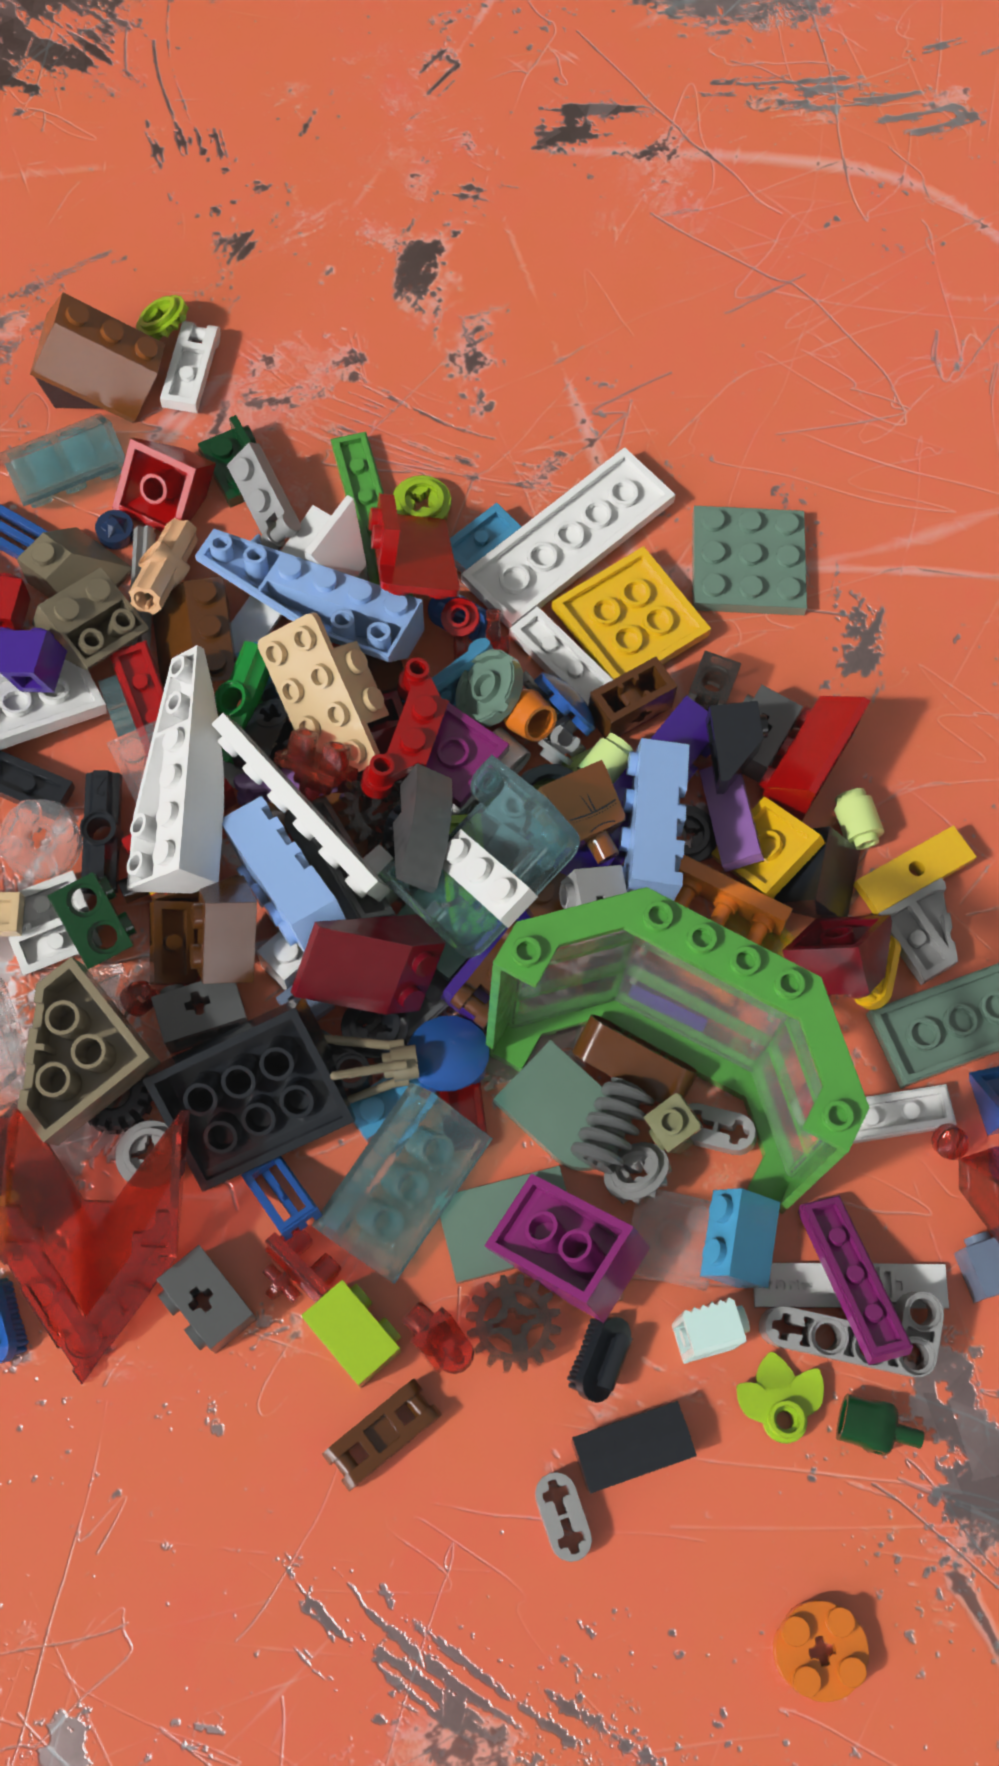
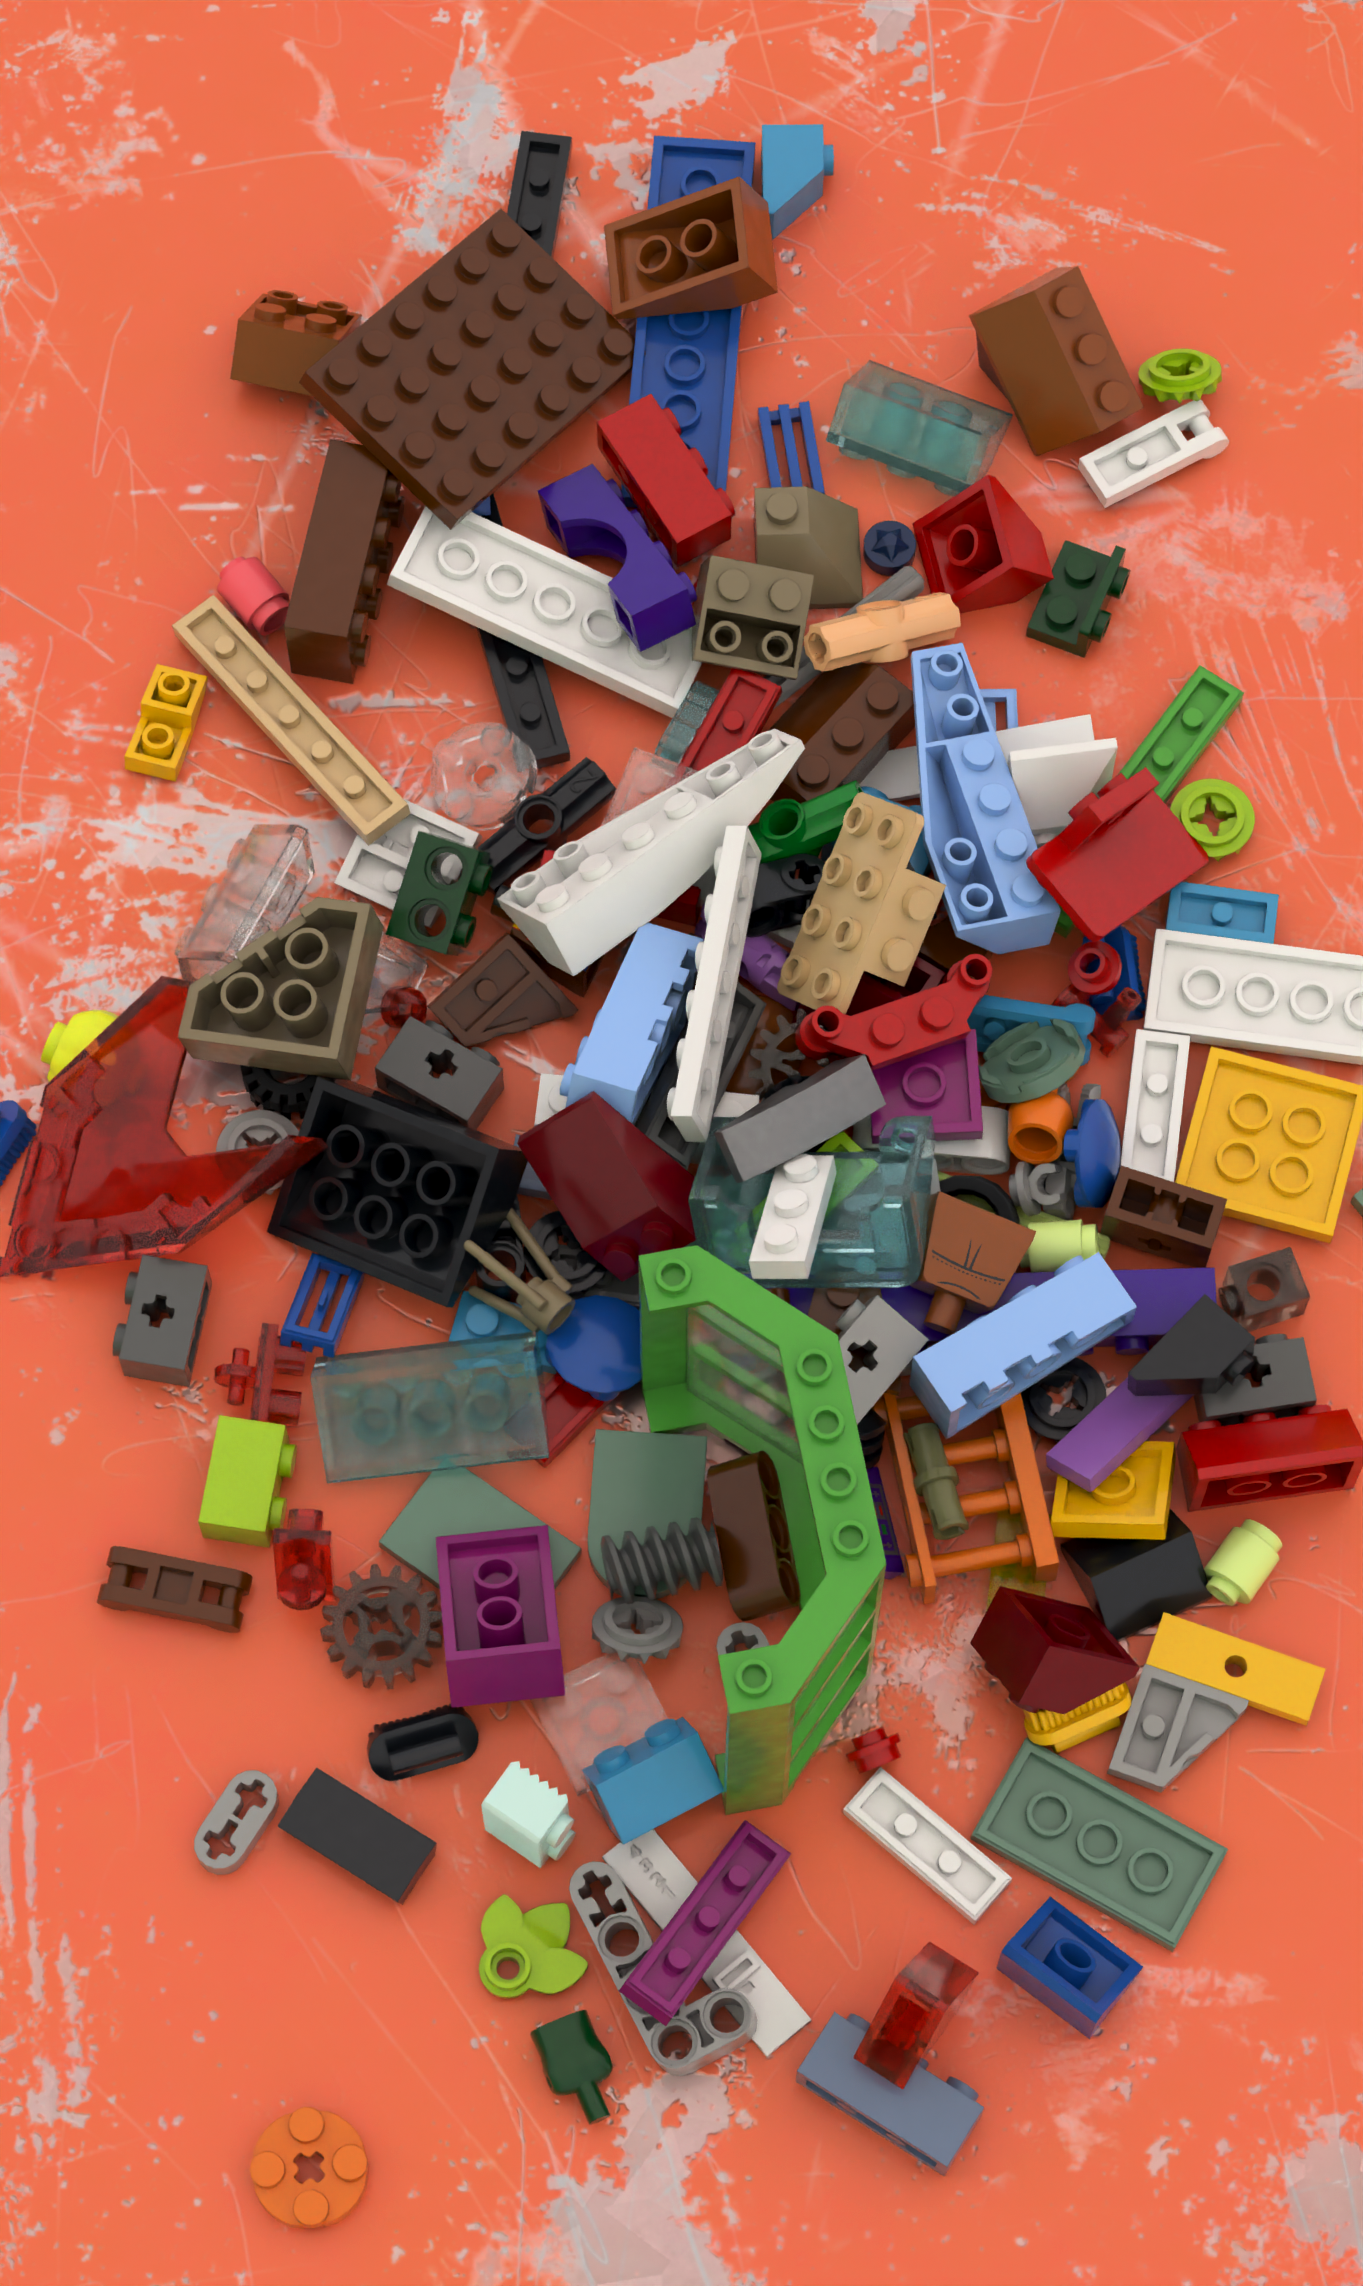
camera: 55 degrees right, 0 degrees up
slope [190,875,257,984] -> none
light grey plate [227,442,301,551] -> none
clear red hips [274,728,358,801] -> none
olive bracket [644,1093,703,1153] -> none
clear red hinge [931,1123,970,1160] -> none

